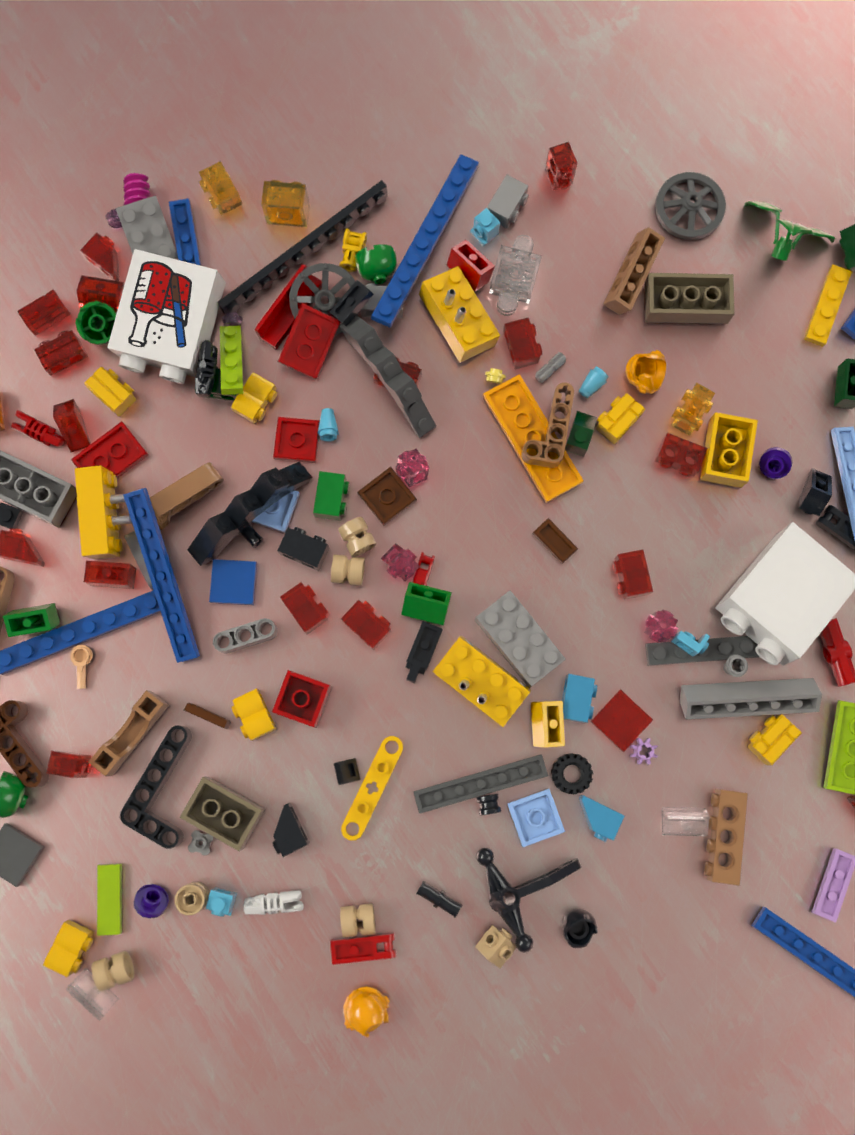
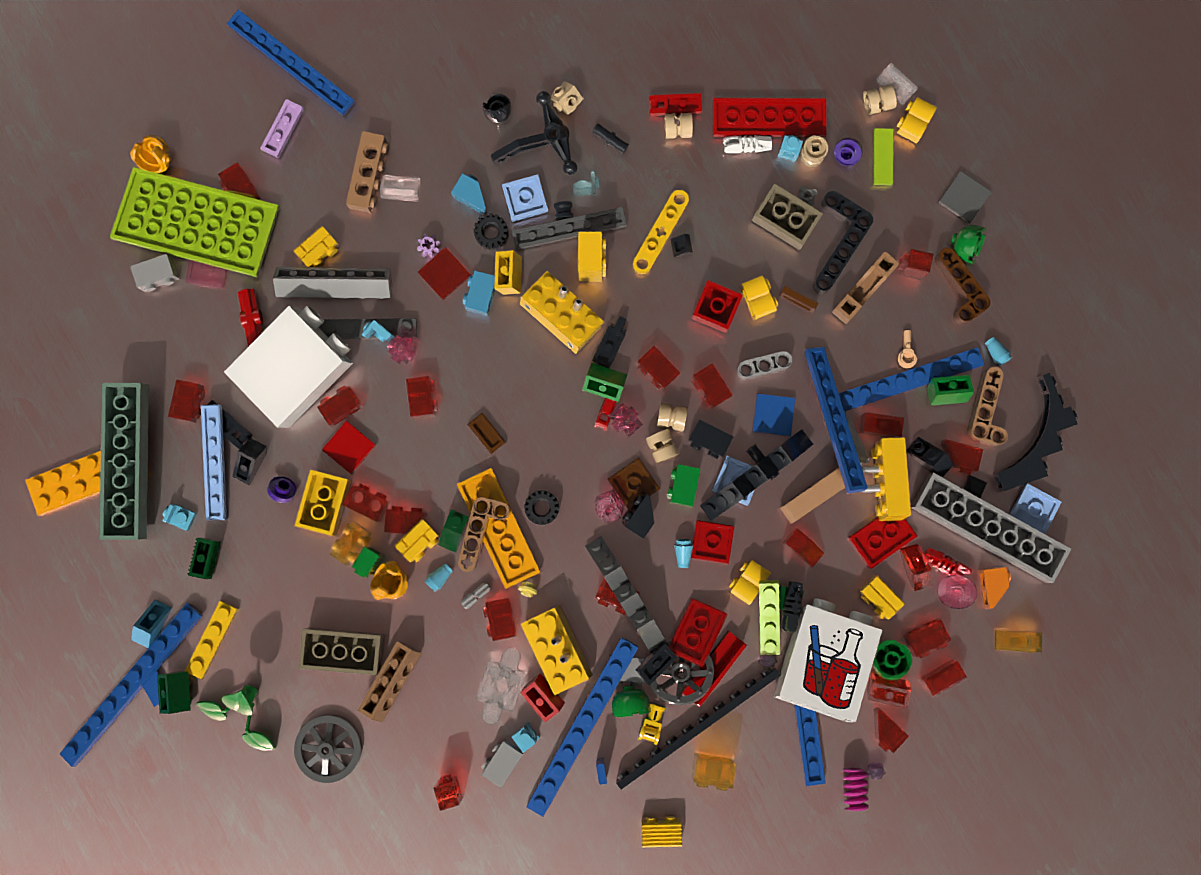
camera: 175 degrees left, 5 degrees up
light grey plate [116,196,178,259] -> none
clear yellow brick [198,161,243,215] -> none
black slope [272,802,310,857] -> none
light orange helmet [343,986,390,1038] -> none
light grey brick [475,590,566,688] -> none
light grey cone [724,655,748,677] -> none
none -> clear red brick [317,386,364,427]
none -> red tile [322,421,376,475]
none -> green brick [351,546,385,578]
none -> clear red slope [384,506,427,534]
none -> black tyre [524,490,559,525]
none -> clear light blue bracket [572,172,599,196]
none -> yellow brick [578,232,606,282]
none -> blue tile [596,758,607,785]
none -> black slope [622,491,655,539]
none -> yellow brick [641,816,682,847]
none -> red plate [713,98,827,137]
none -> clear red slope [782,528,824,568]
none -> black slope [906,437,954,478]
none -> clear pink dish [937,575,977,609]

